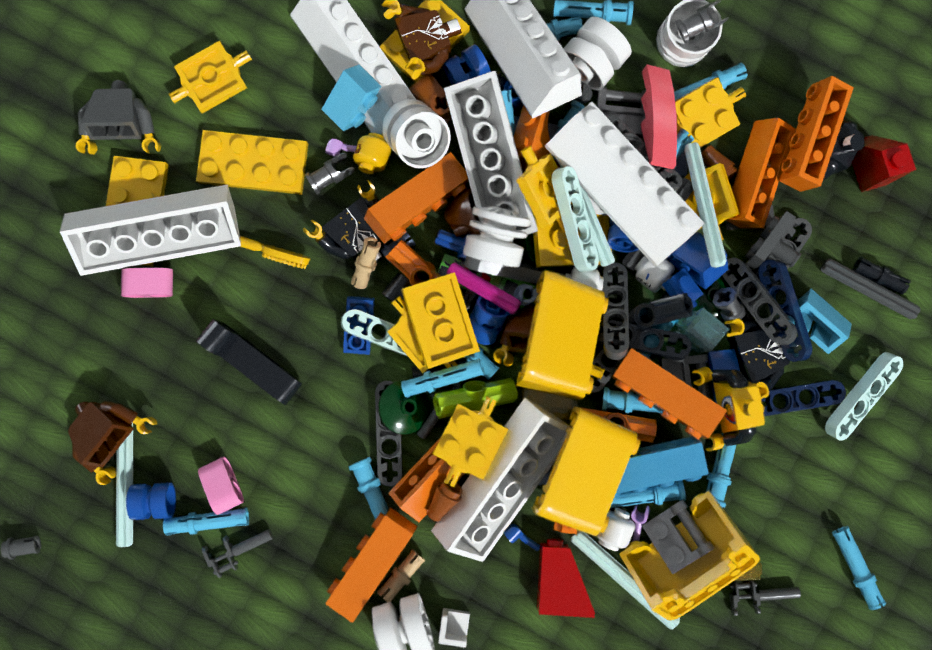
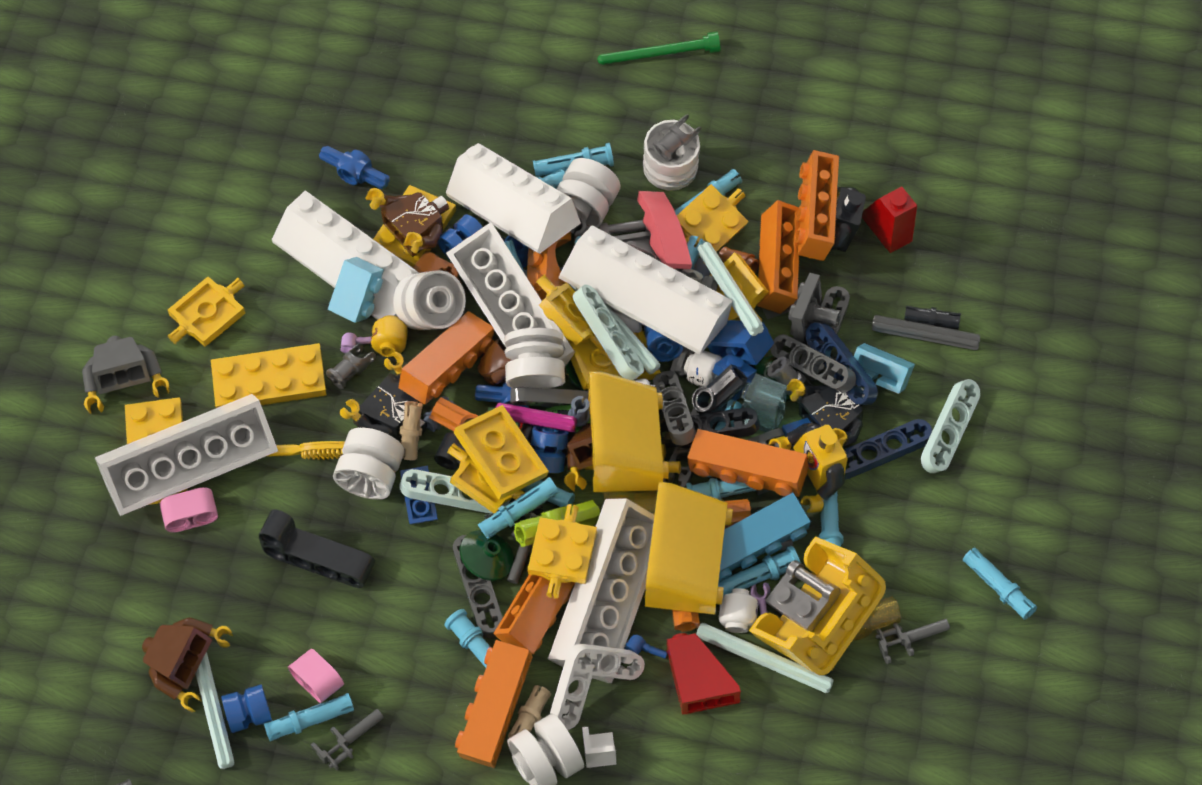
camera: 10 degrees left, 25 degrees down
dark orange cone [426,480,463,522] -> none
none -> white wheel [333,428,404,499]
none -> white beam [550,644,645,730]

